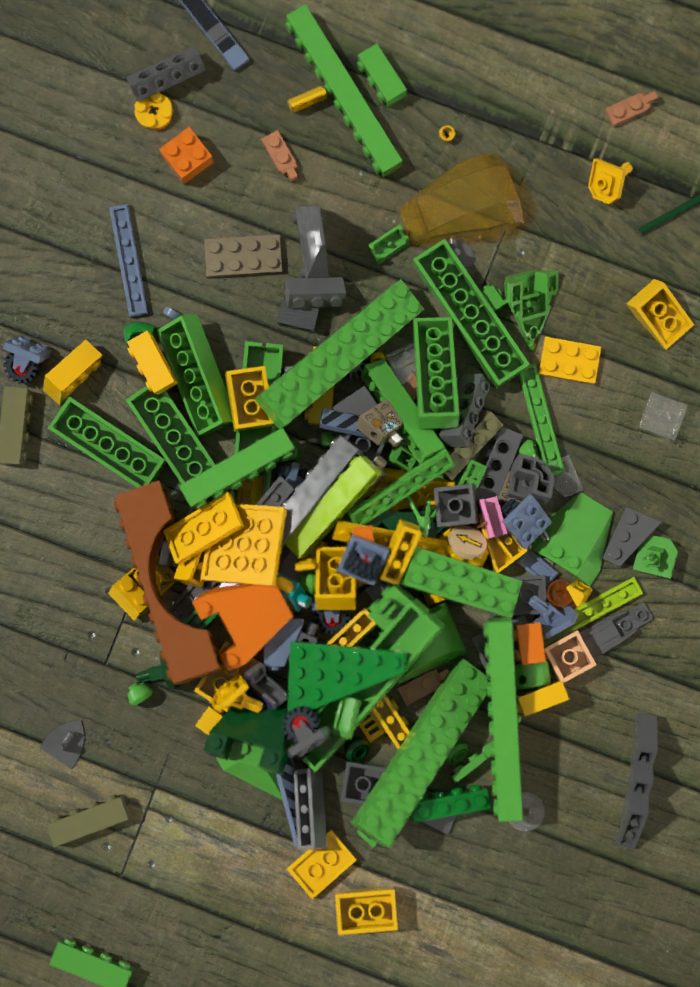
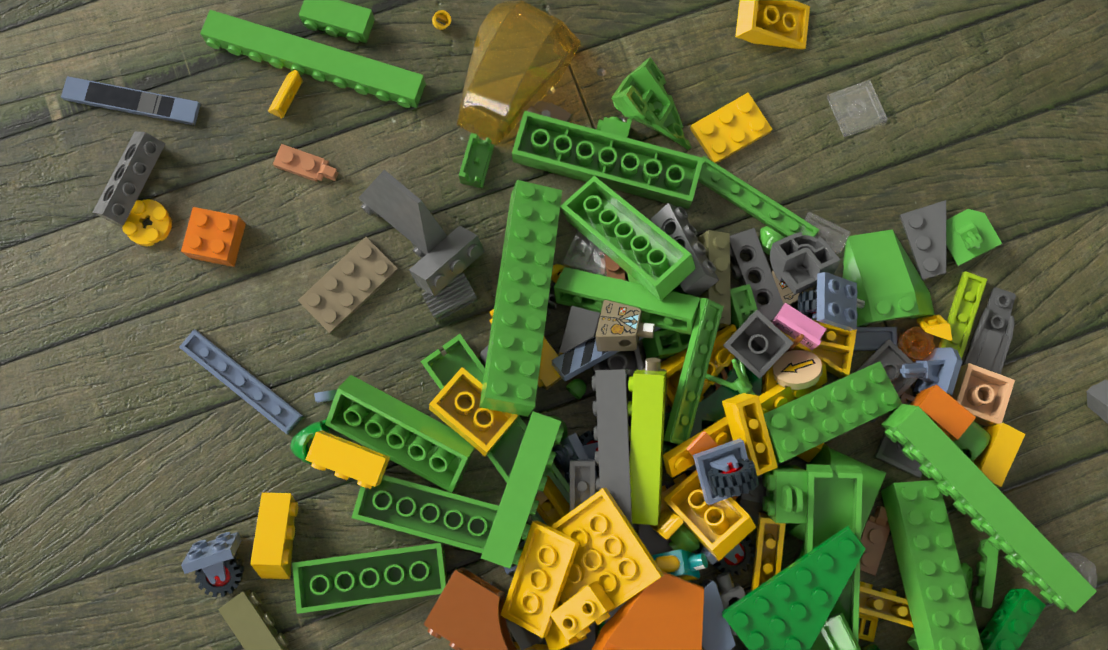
camera: 40 degrees left, 5 degrees down
none -> yellow brick [550,581,615,641]

